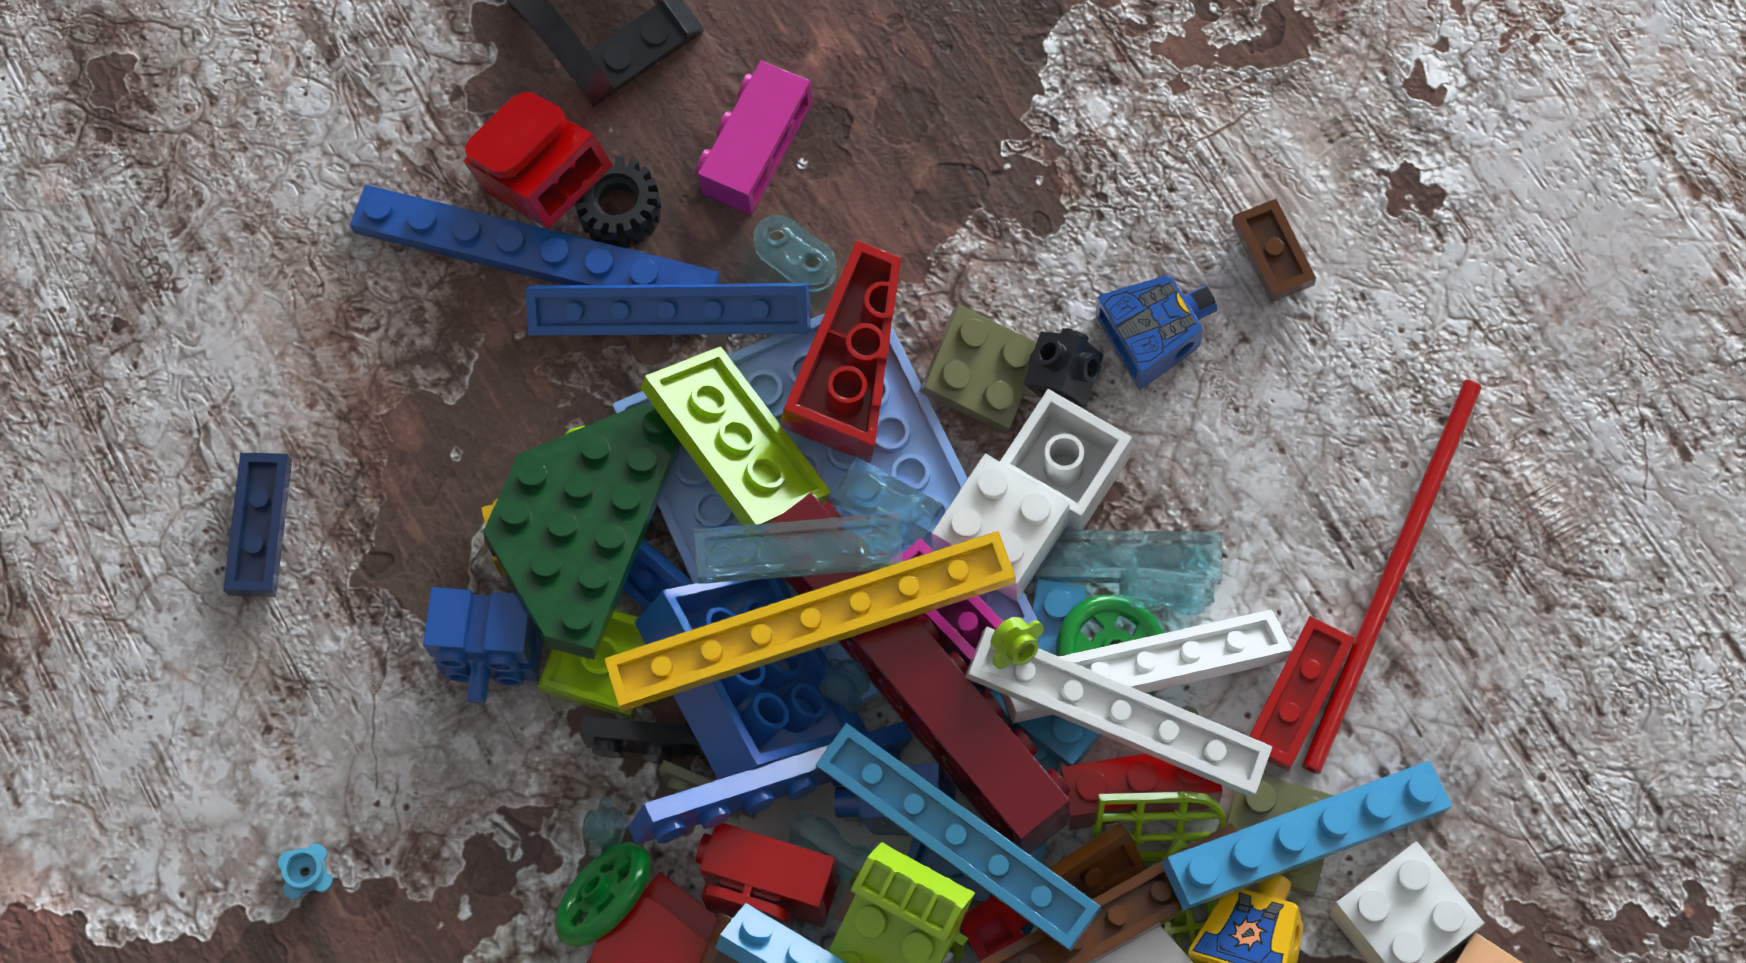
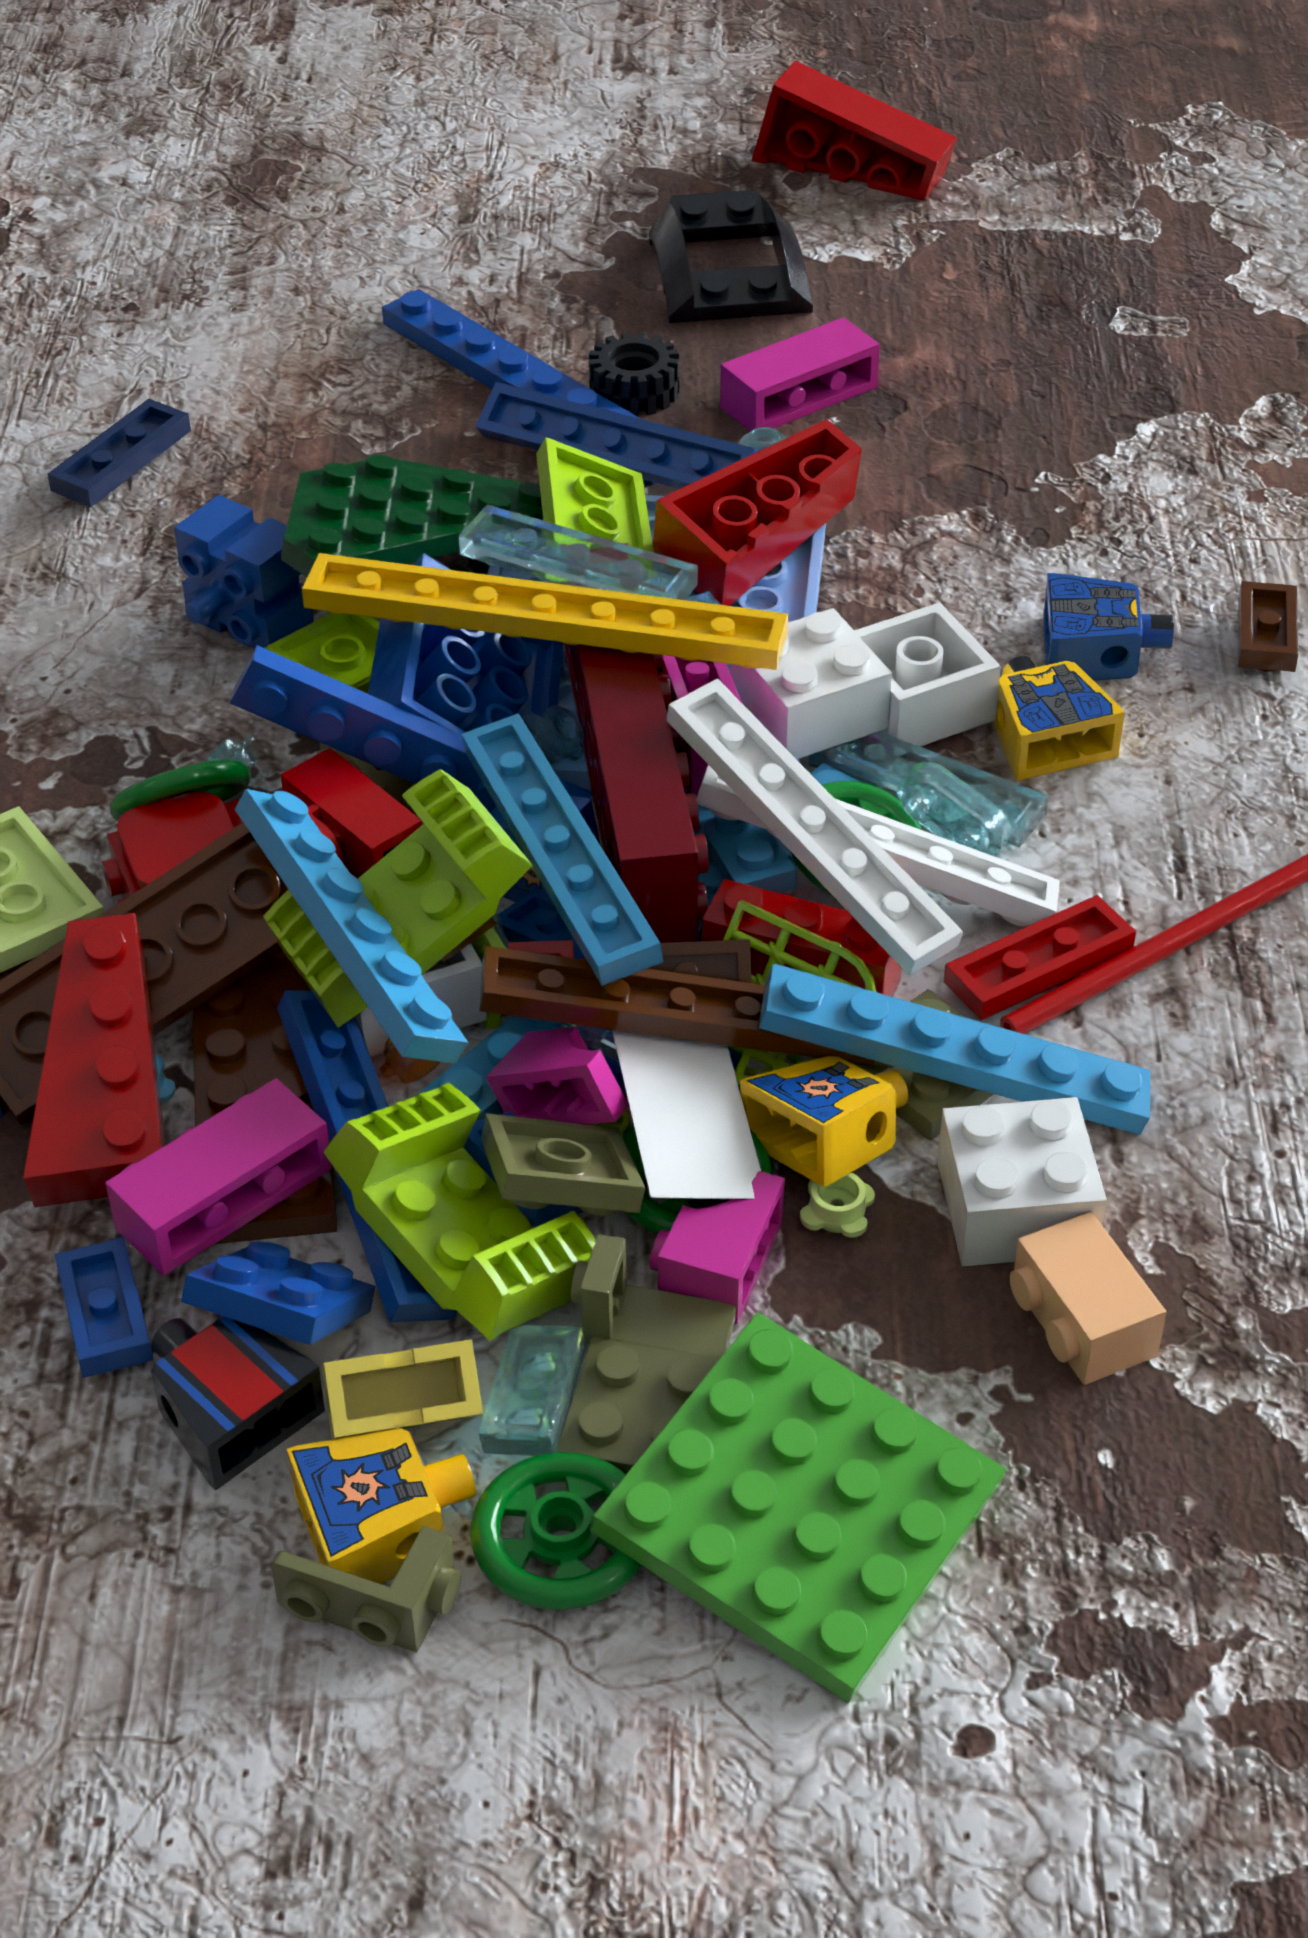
camera: 25 degrees right, 25 degrees down
red brick [463,92,613,229] -> none
olive plate [919,304,1037,433] -> none
lime plate [990,617,1044,669] -> none
black brick [1023,328,1104,408] -> none
none -> yellow torso [994,656,1125,781]

